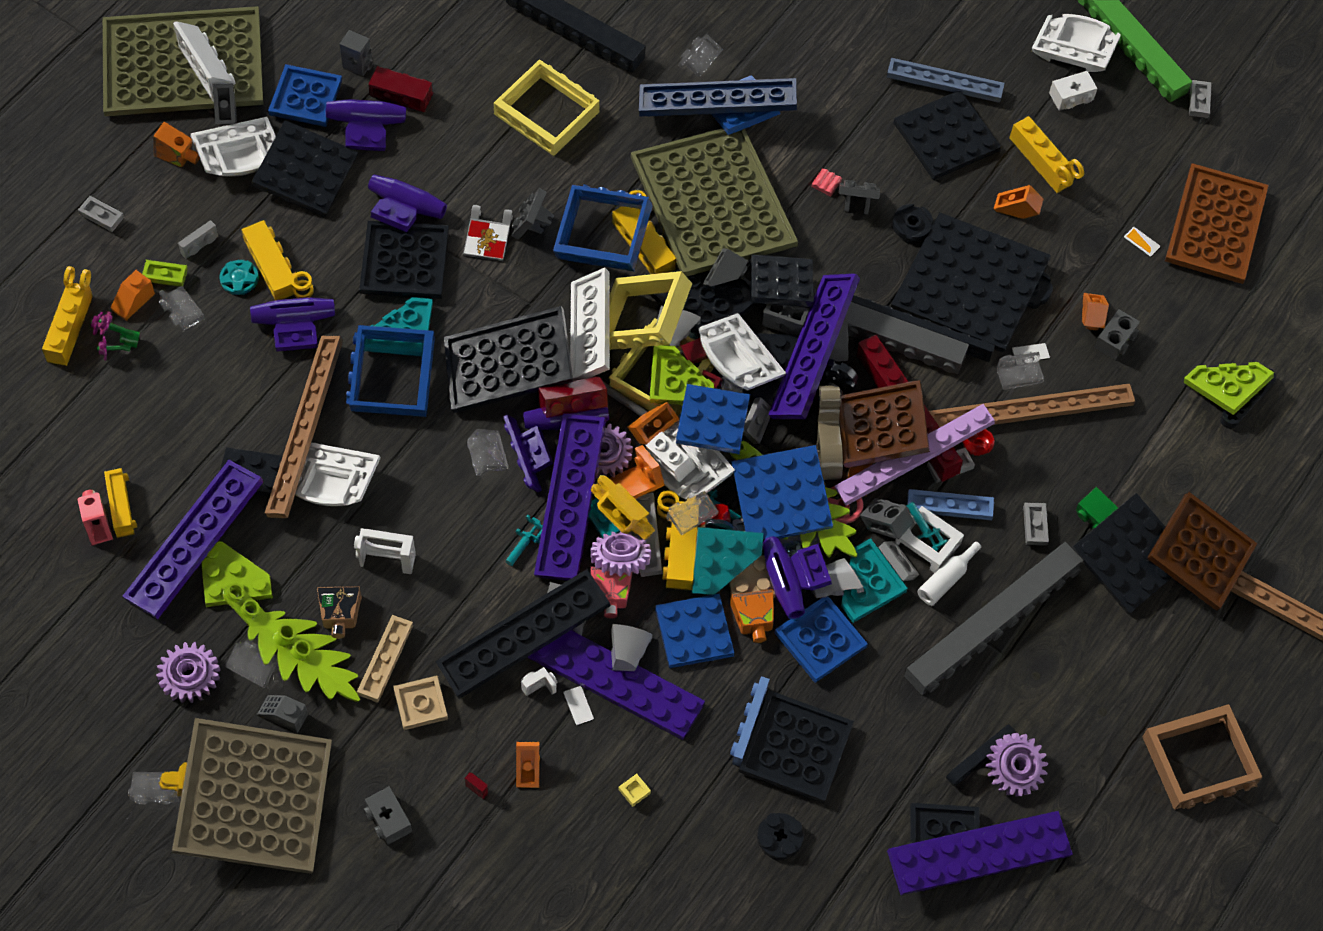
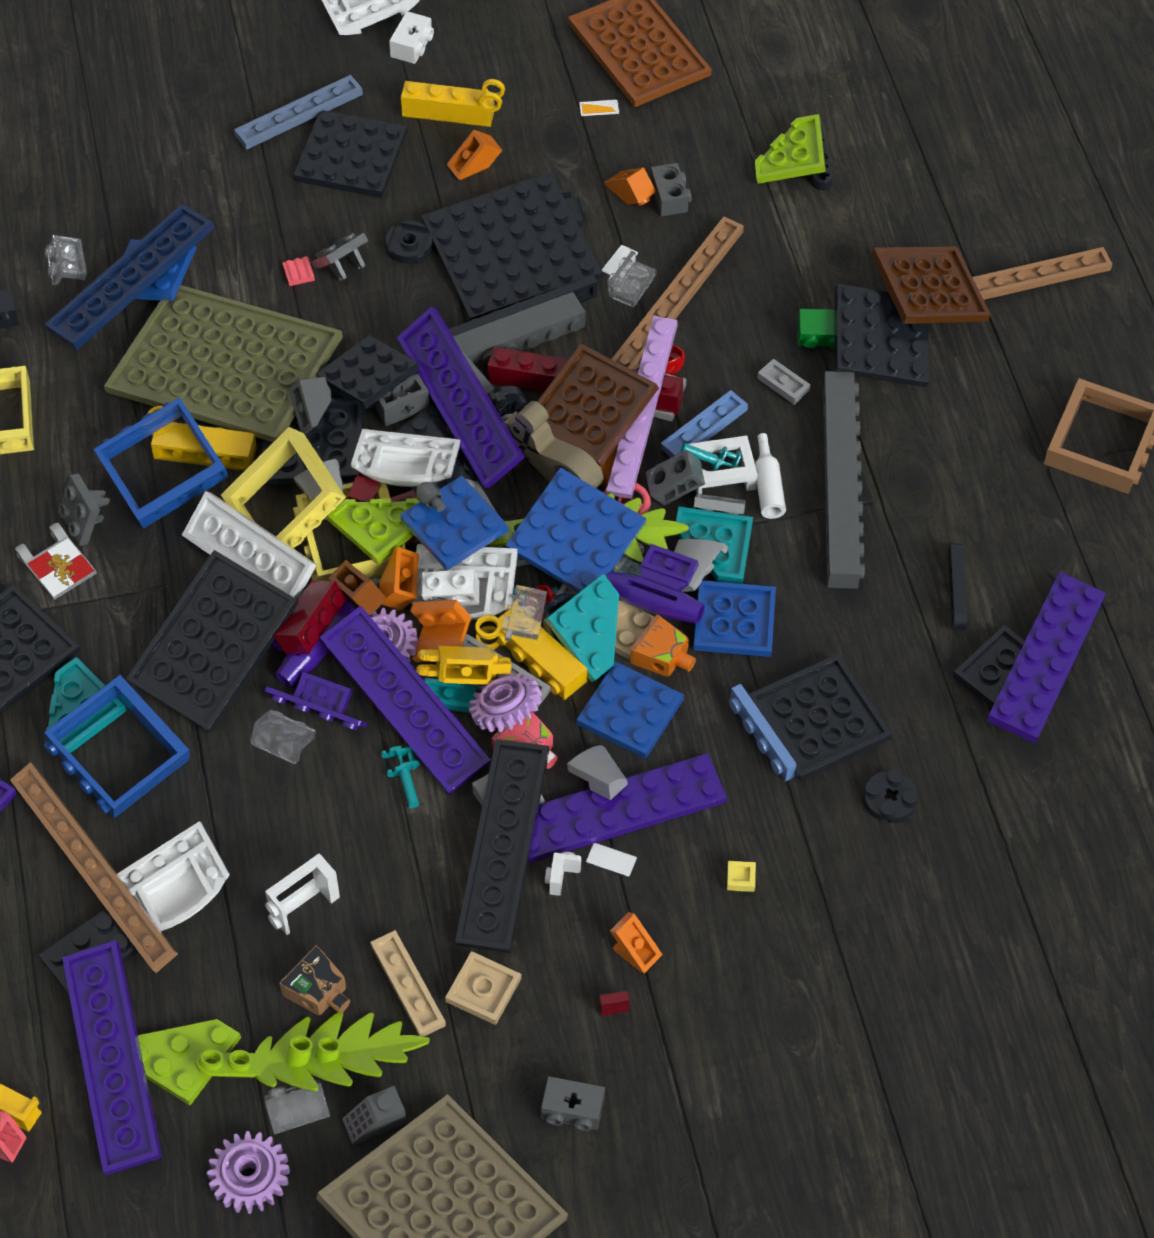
camera: 45 degrees left, 5 degrees down
lavender gear [986,733,1048,797] -> none
none -> dark orange brick [328,560,387,616]
none -> dark grey cylinder [416,482,446,512]

